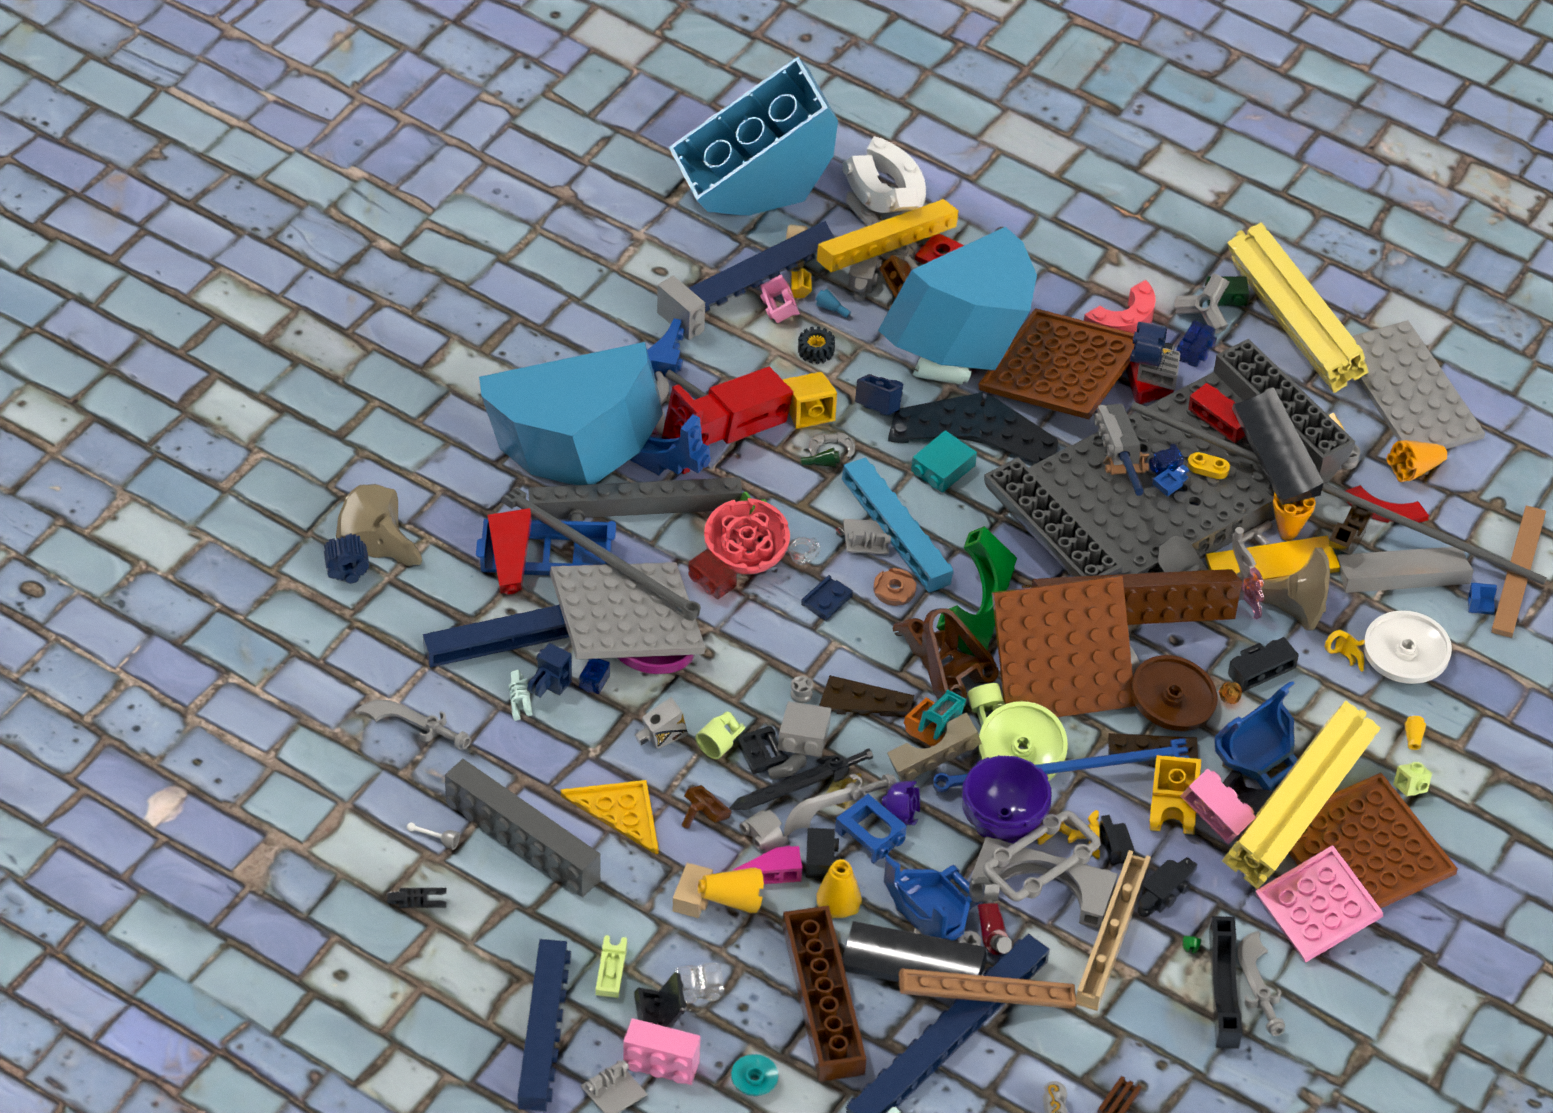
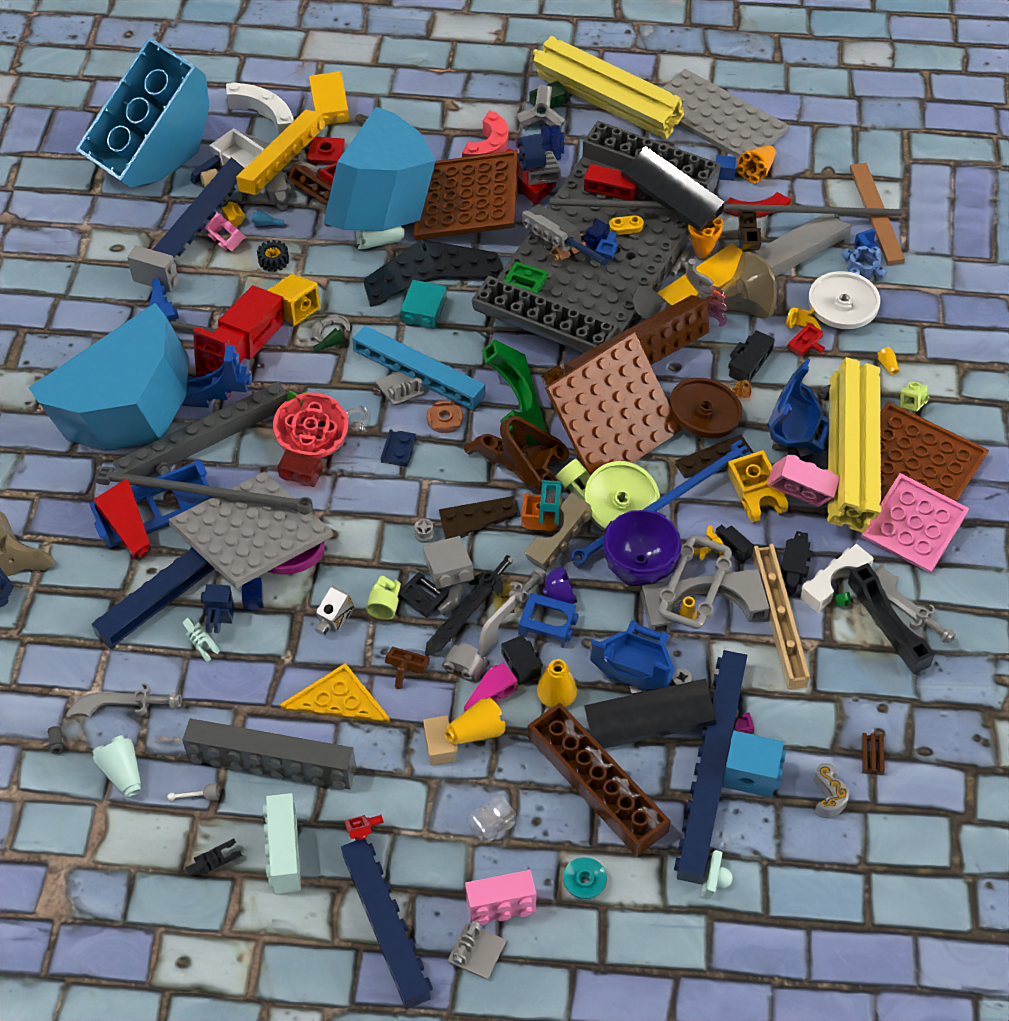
camera: 25 degrees left, 5 degrees up
yellowish green plate [596,935,627,998] -> none
black bracket [634,972,687,1028] -> none
white brick [842,155,919,213] -> none
dark blue brick [855,374,904,415] -> none
medium nougat tile [899,969,1076,1009] -> none
piece [969,877,1012,955] -> none
none -> dark grey pin [47,726,64,754]
none -> light aqua cone [92,735,141,797]
none -> dark blue plate [190,155,221,184]
none -> white piece [209,128,264,168]
none -> light aqua brick [263,793,301,894]
none -> yellow slope [309,71,349,125]
none -> red plate [344,814,384,840]
none -> green plate [504,261,548,295]
none -> yellow cone [677,597,697,620]
none -> blue brick [716,155,736,181]
none -> dark azure brick [722,730,787,798]
none -> magenta tile [733,712,754,734]
none -> red plate [787,323,825,357]
none -> white arch [800,544,874,613]
none -> medium blue piece [842,246,887,280]

